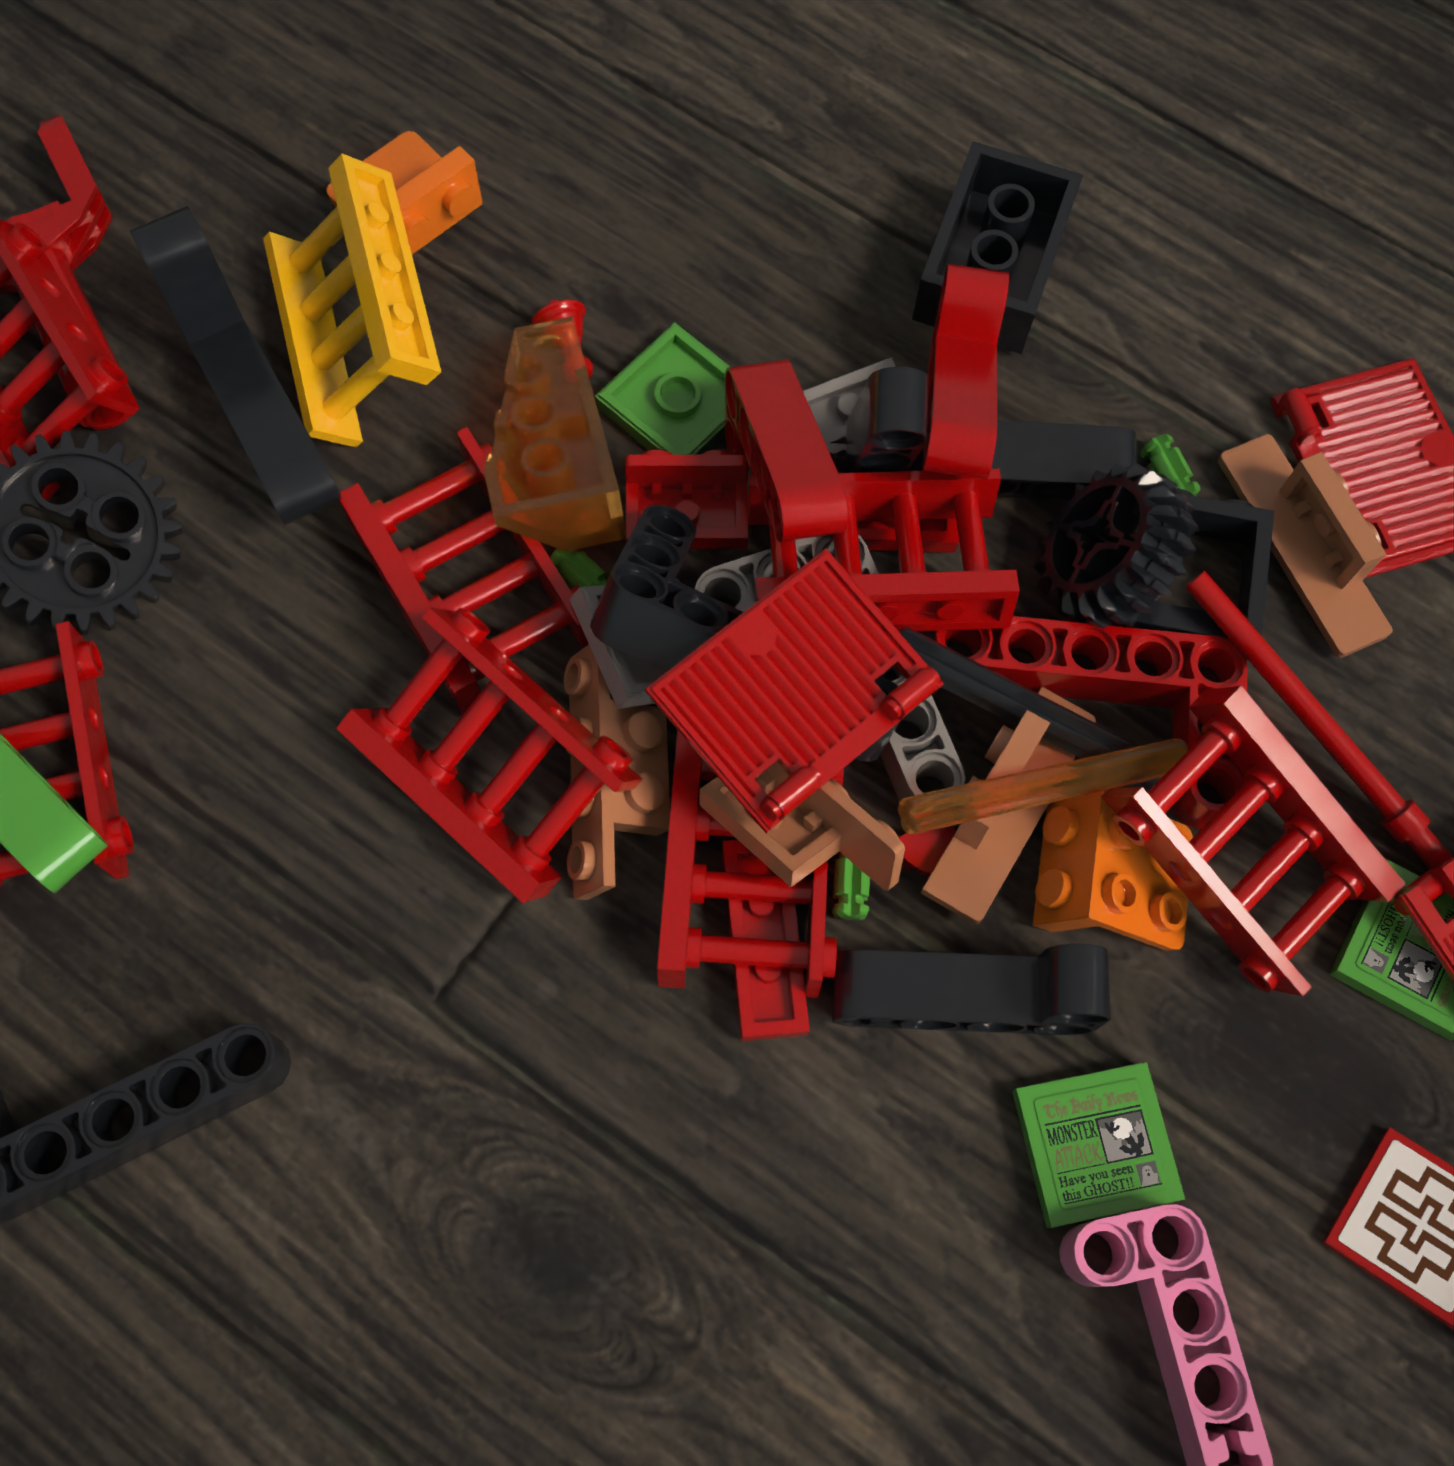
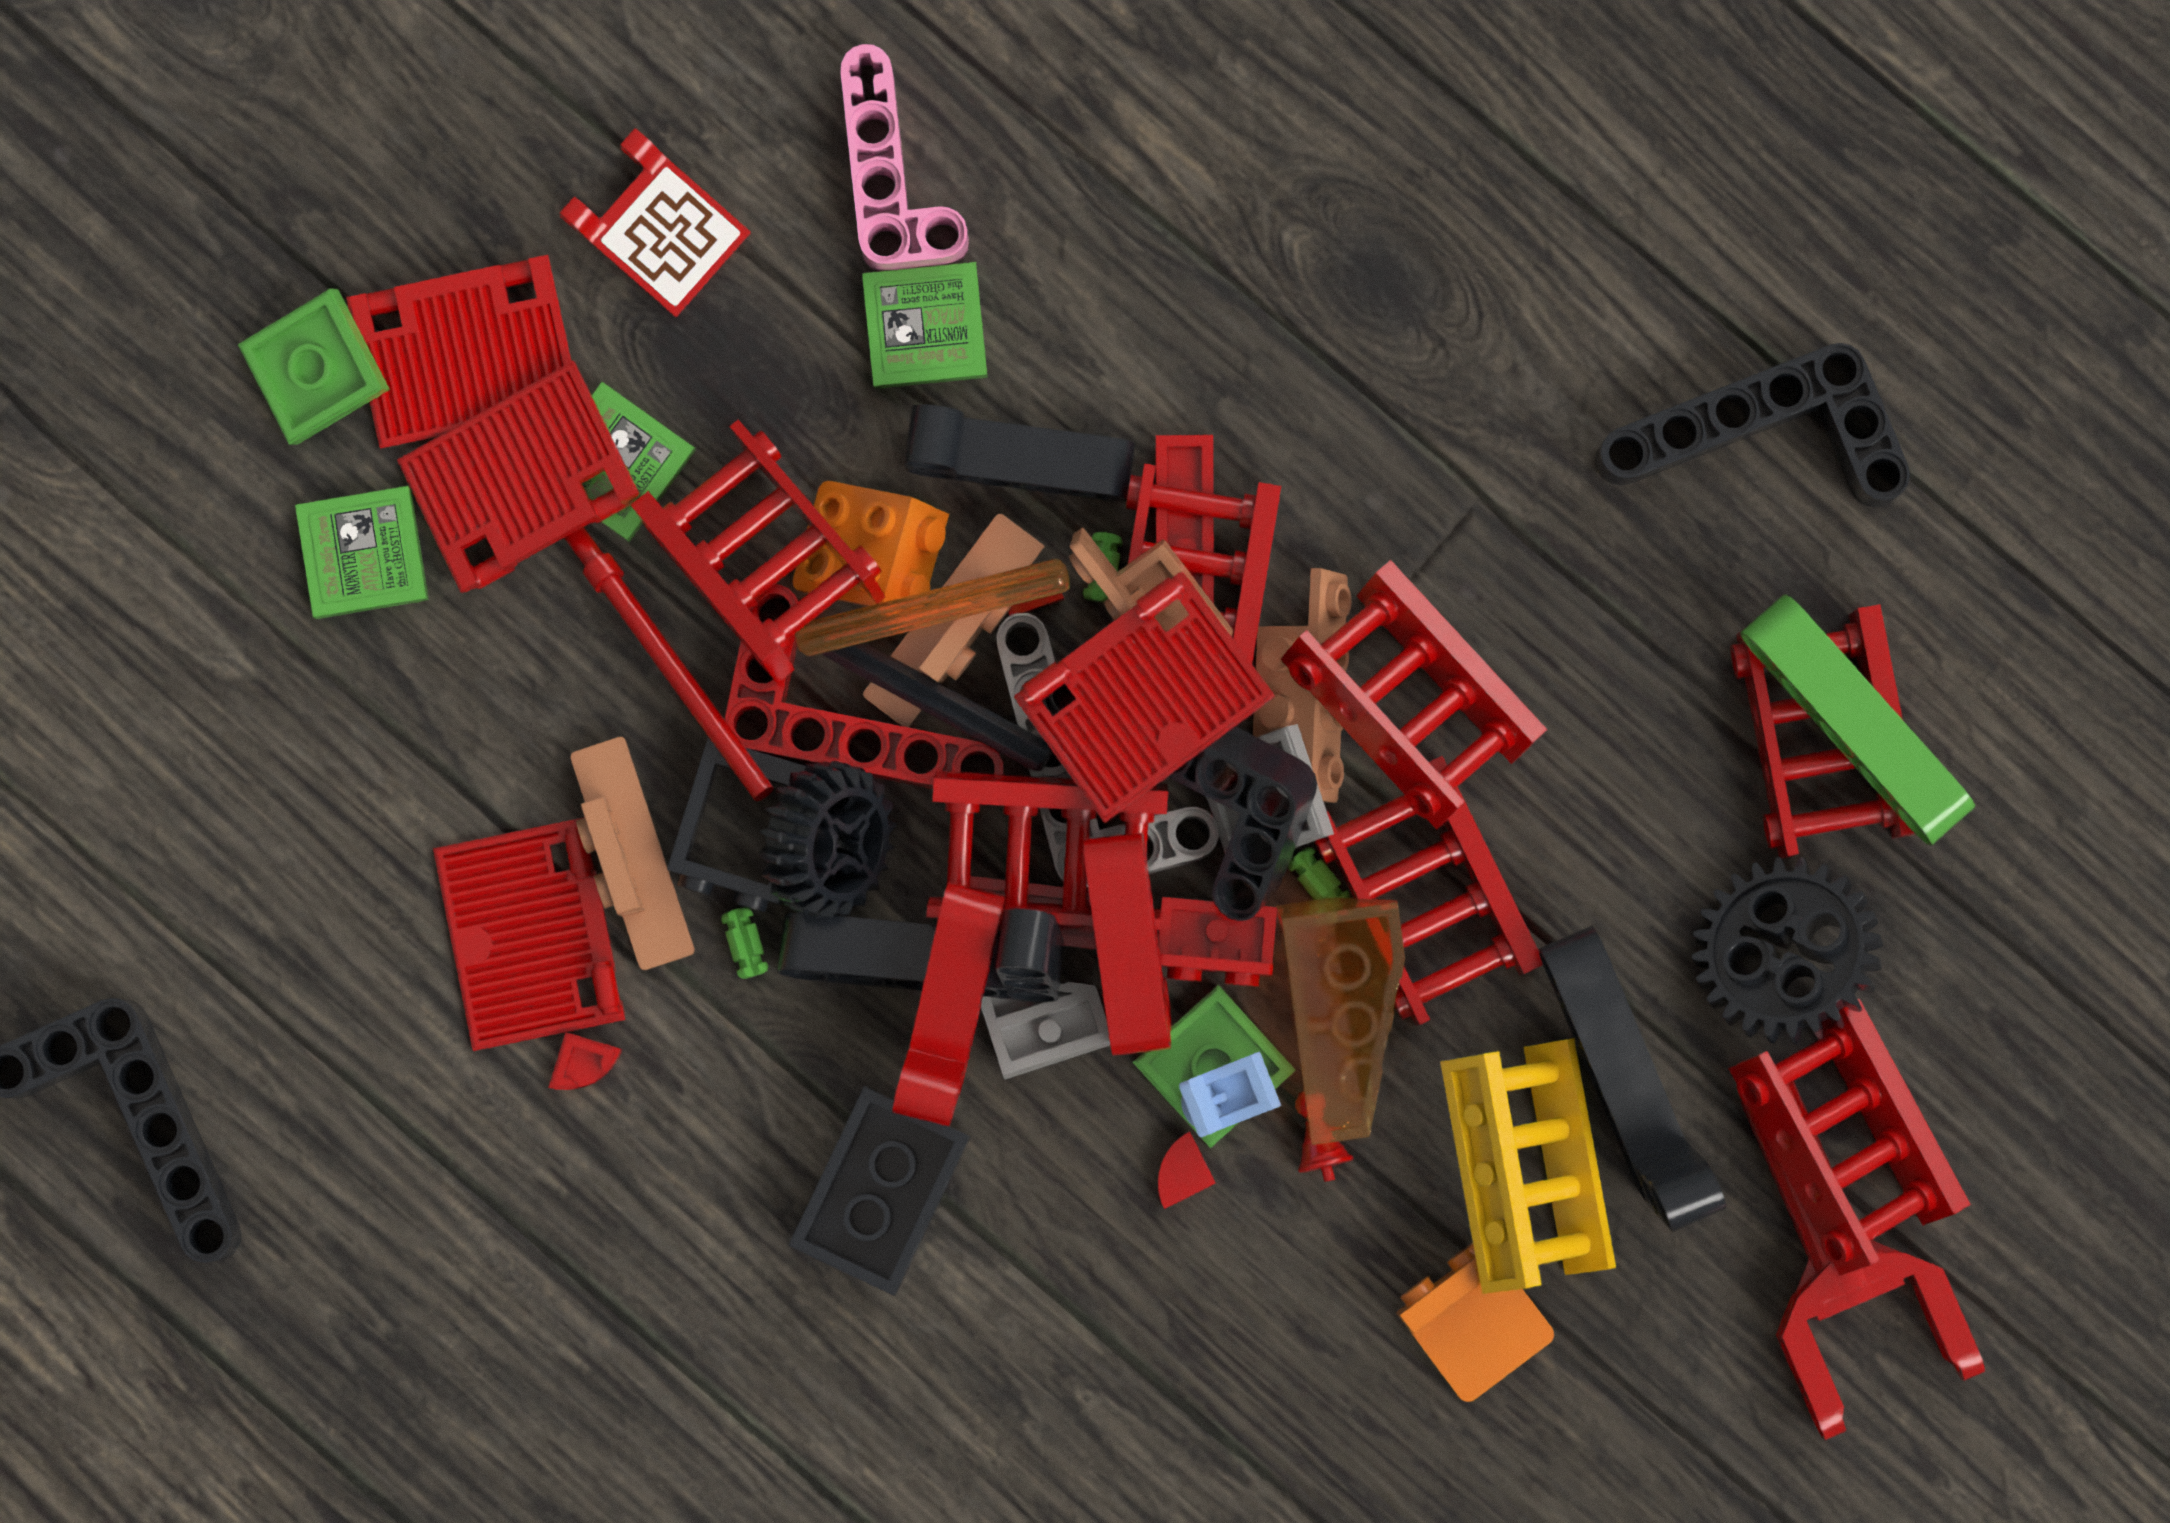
camera: 170 degrees left, 15 degrees up
none -> red tile [548,1032,622,1090]
none -> red tile [1158,1131,1216,1209]
none -> light blue bracket [1179,1051,1281,1137]

